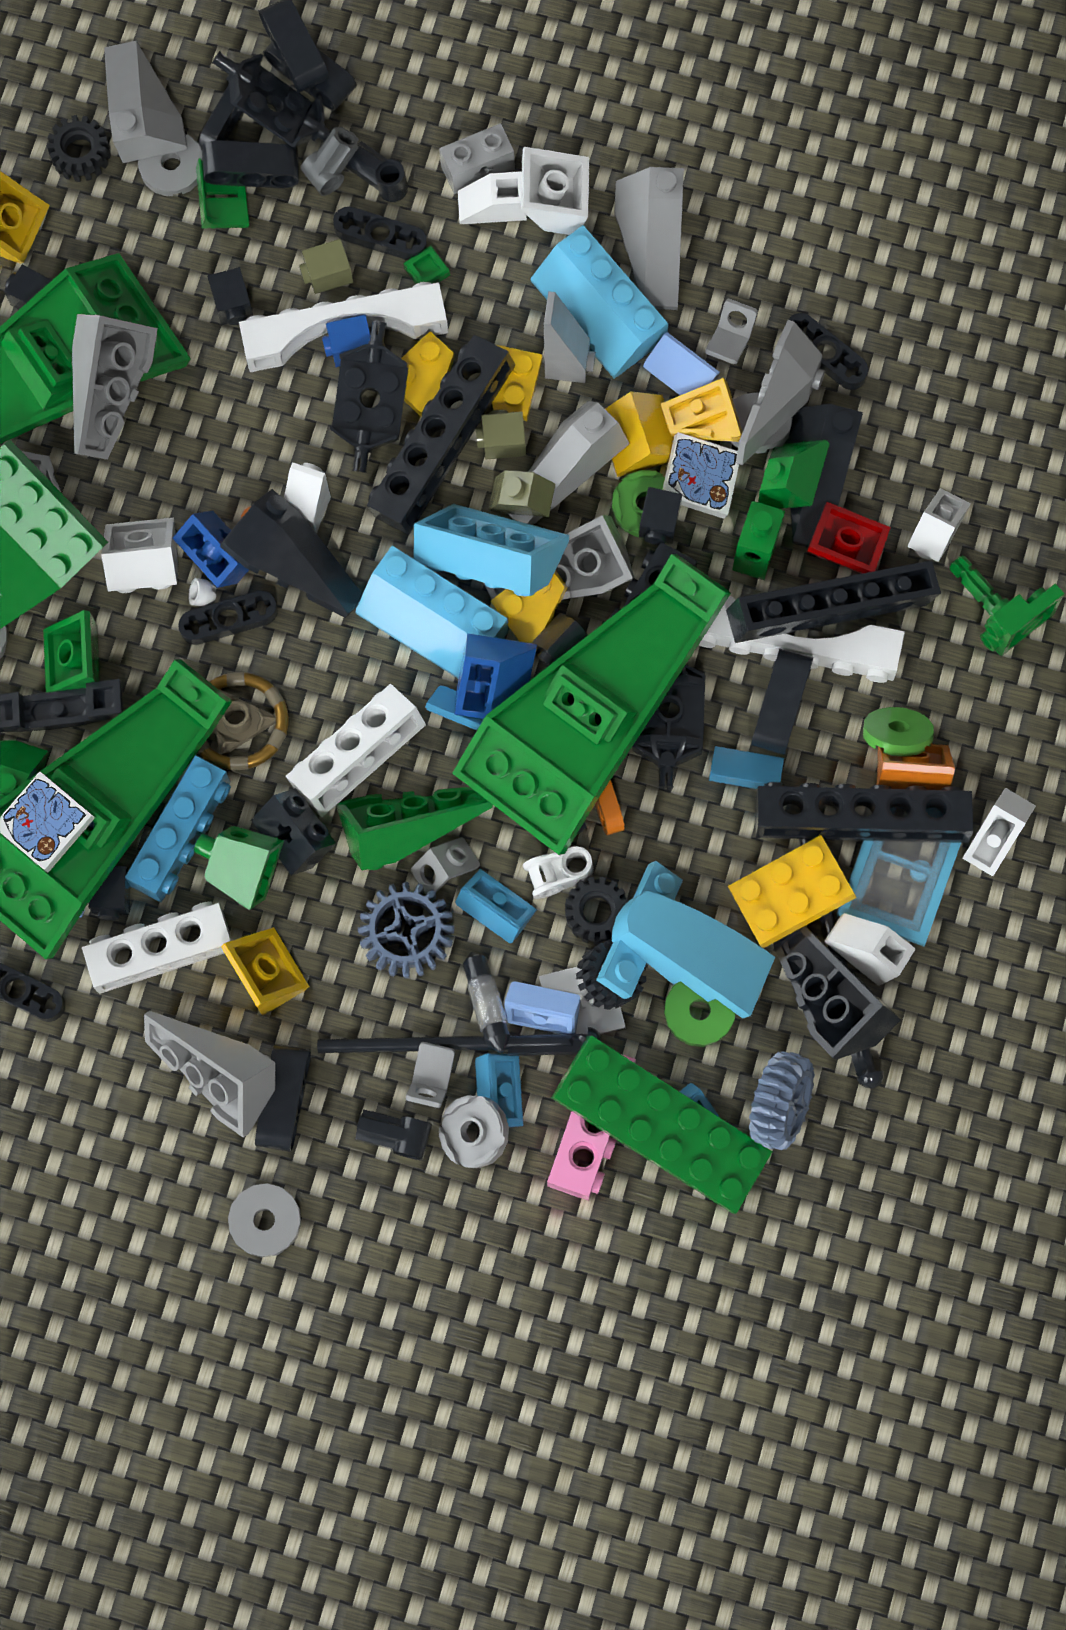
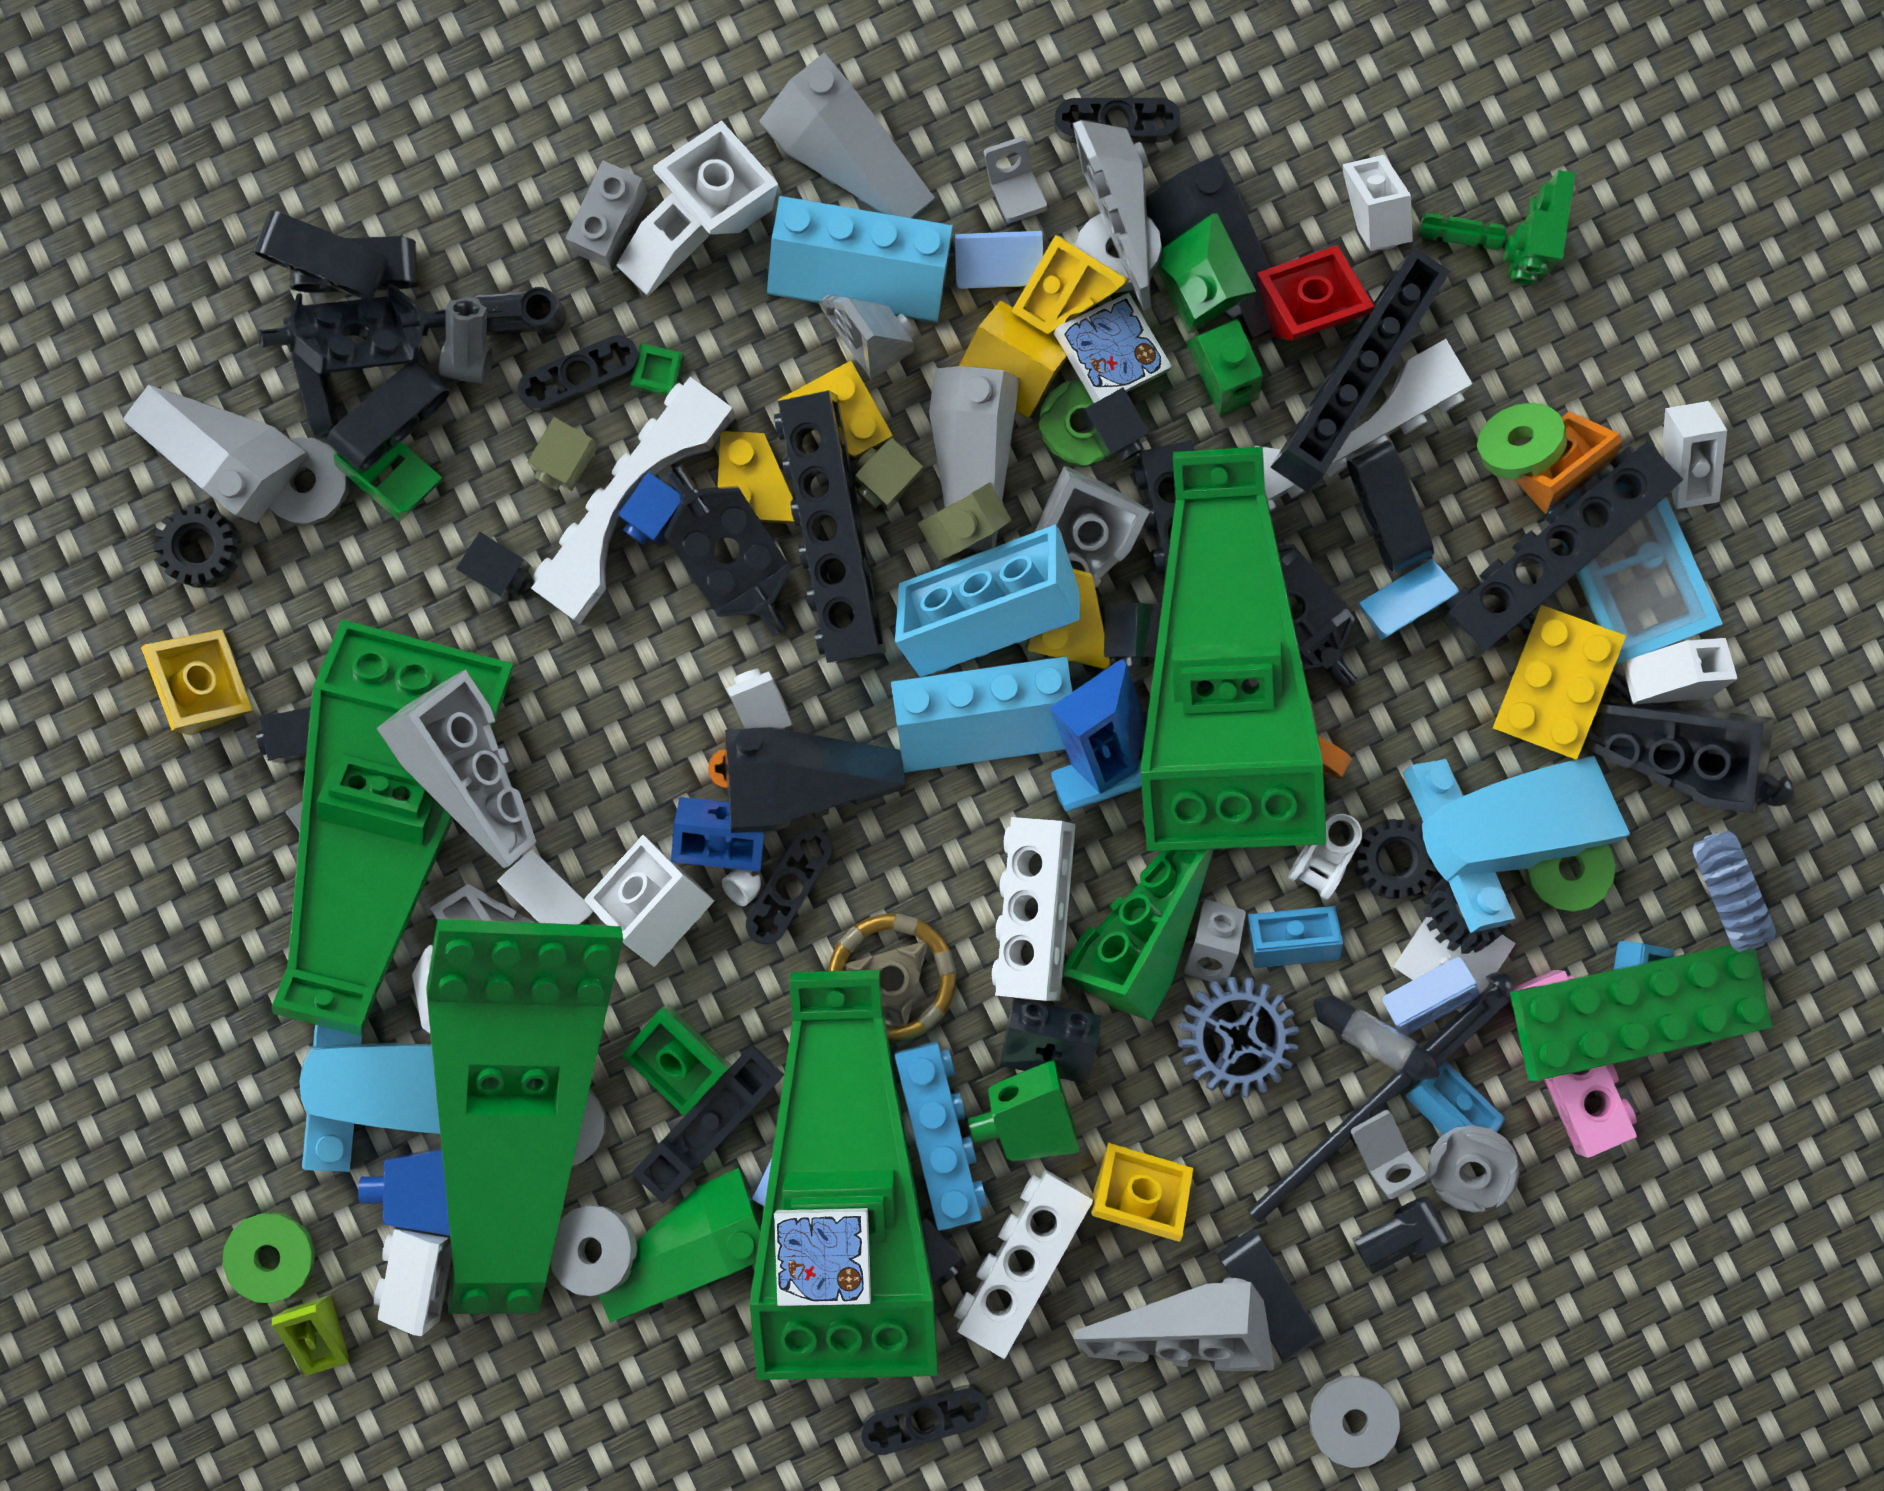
camera: 50 degrees left, 10 degrees up
none -> white slope [497,849,594,925]

